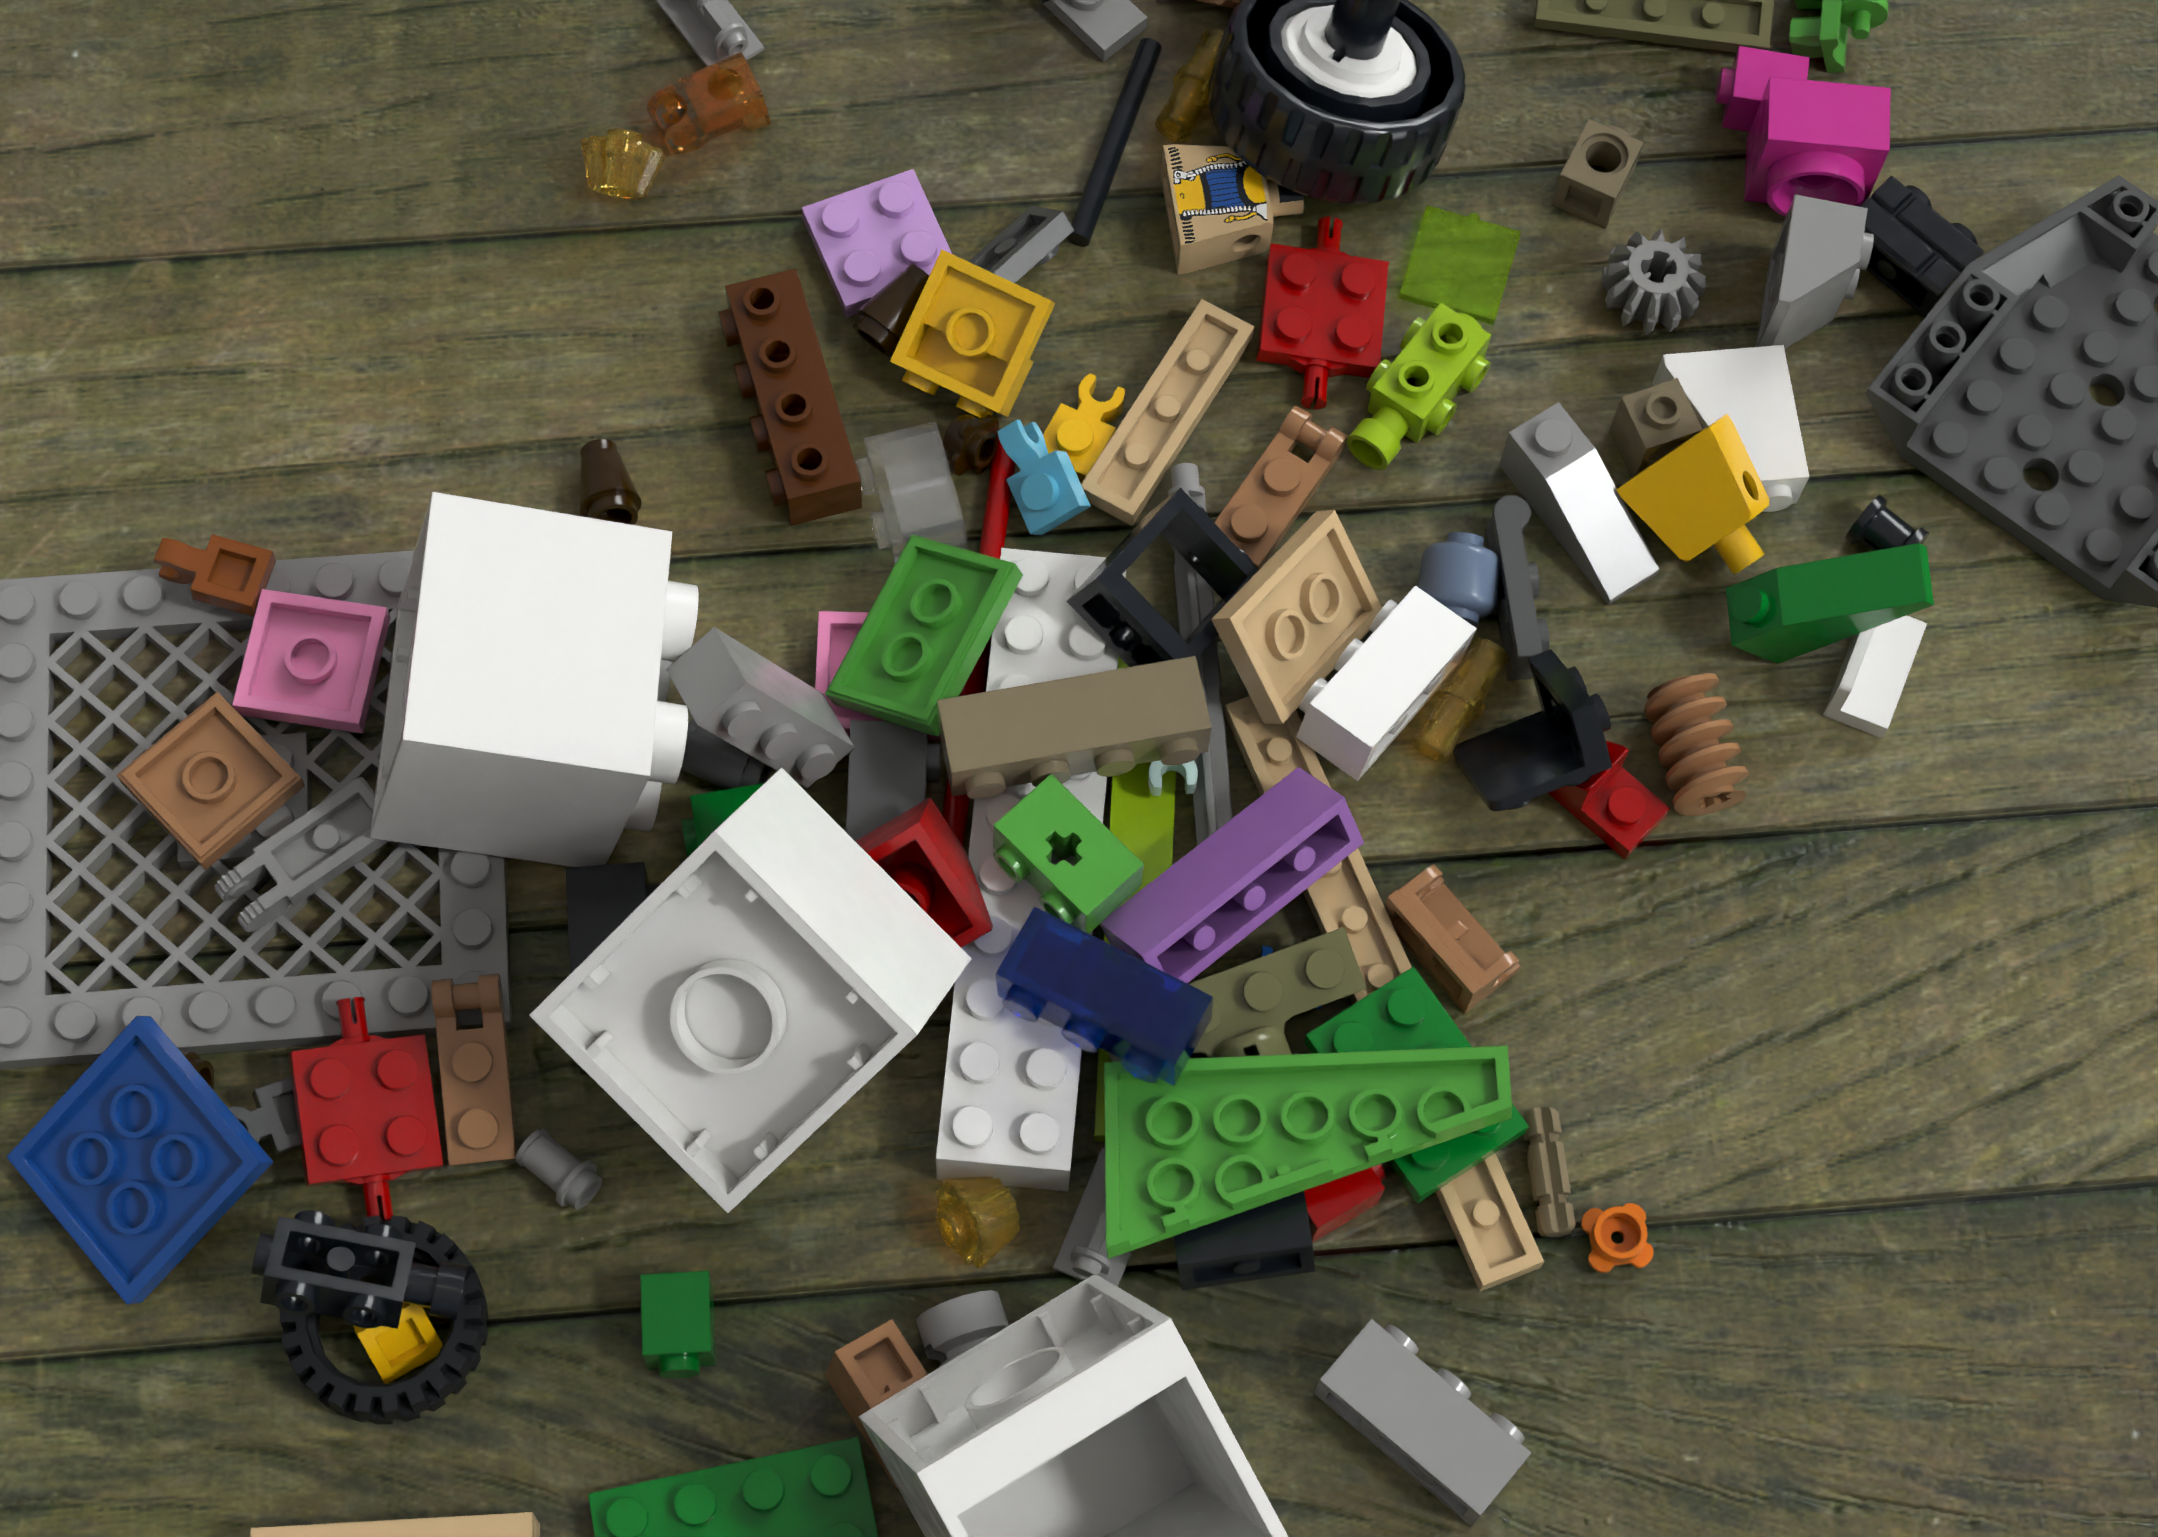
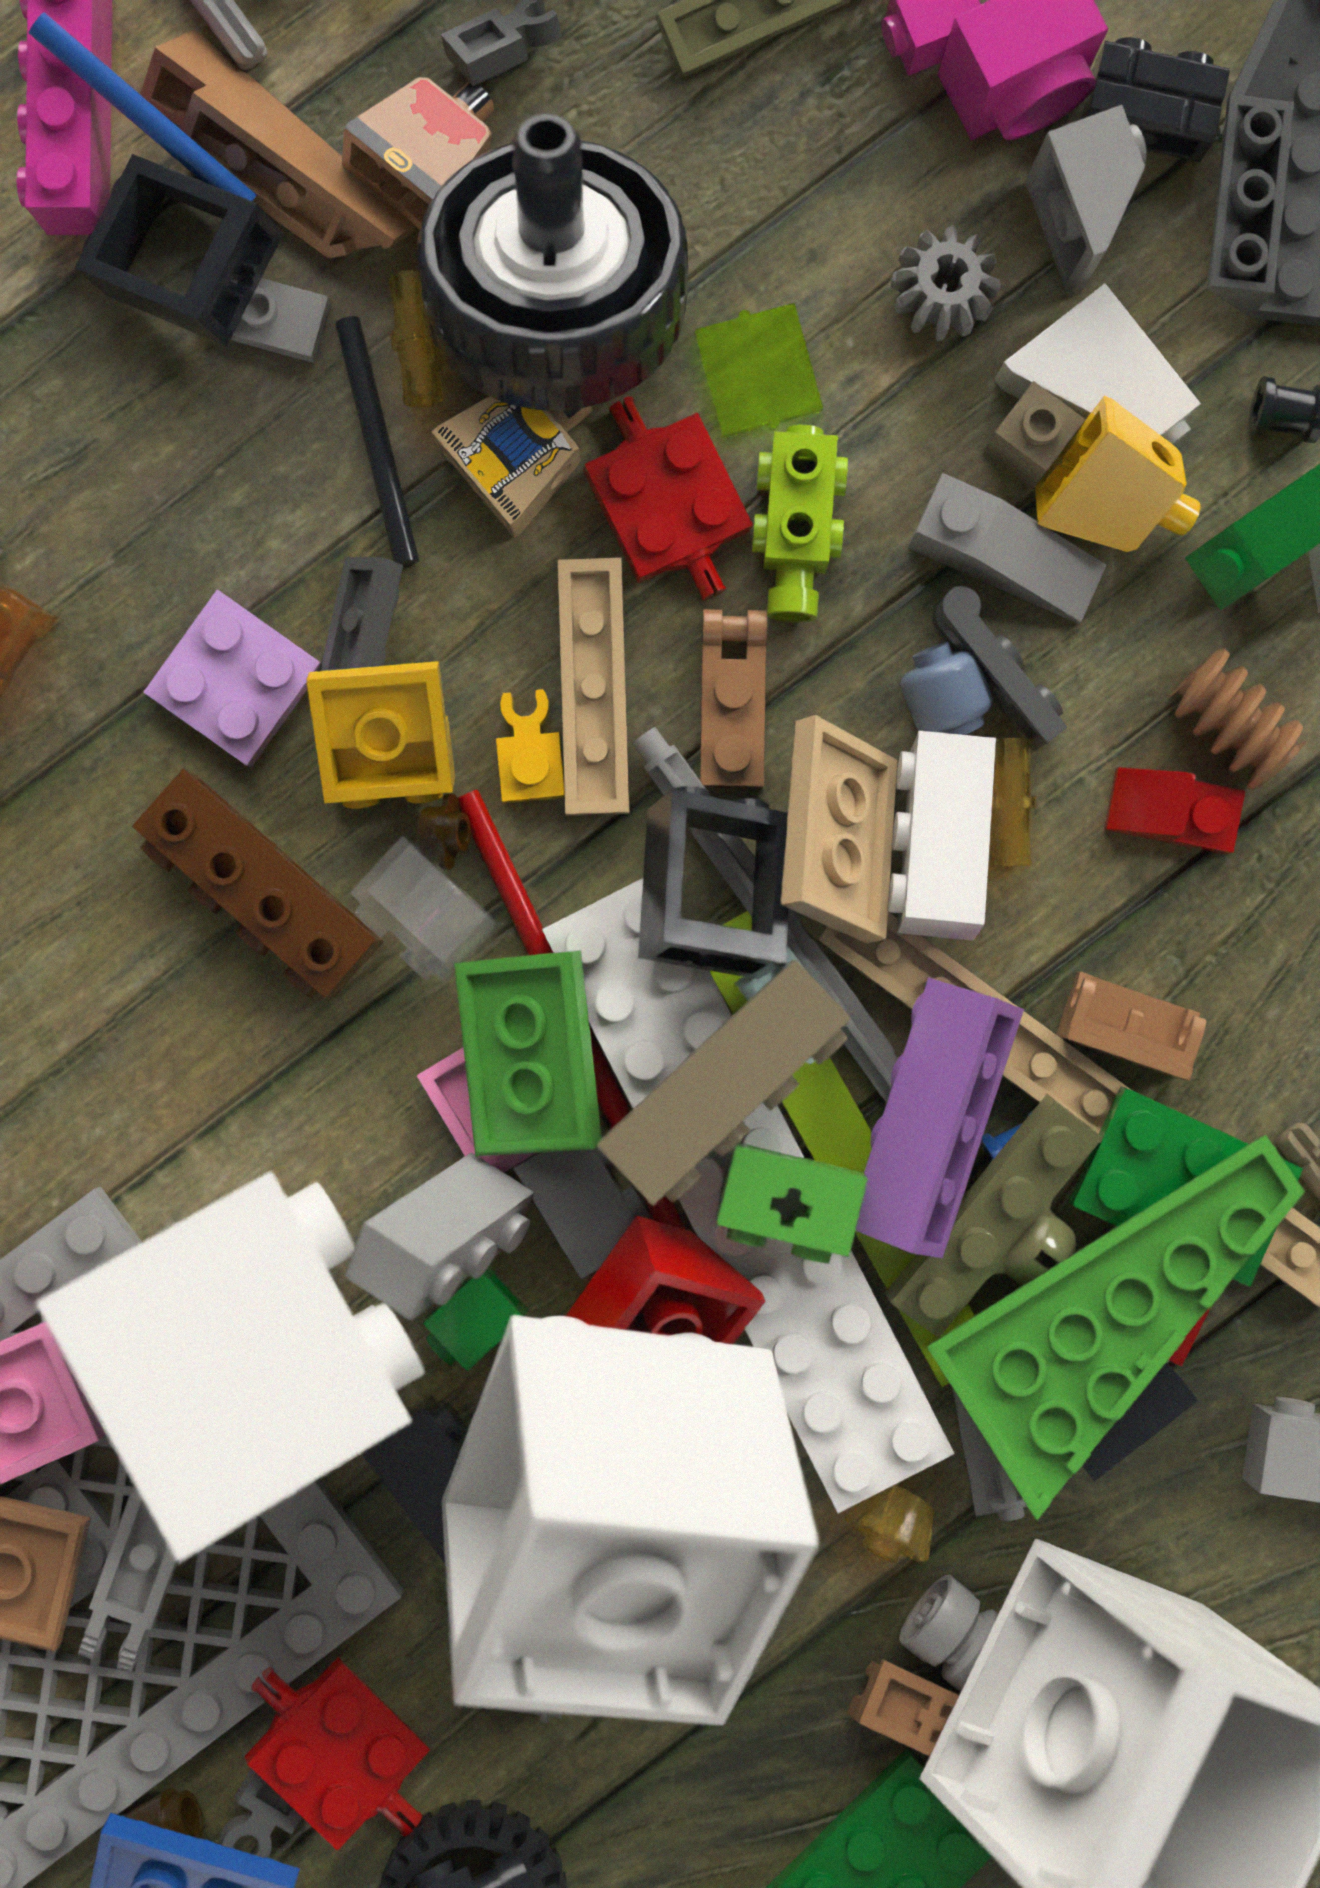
camera: 30 degrees left, 20 degrees up
medium nougat plate [431,973,518,1166] -> none
dark brown cone [580,439,642,525] -> none
green brick [640,1271,716,1378] -> none
dark brown cone [853,263,929,357] -> none
clear blue brick [995,906,1213,1086] -> none
medium azure plate [997,420,1091,535] -> none
black bracket [1452,649,1612,811] -> none
dark tan brick [1552,119,1644,228] -> none

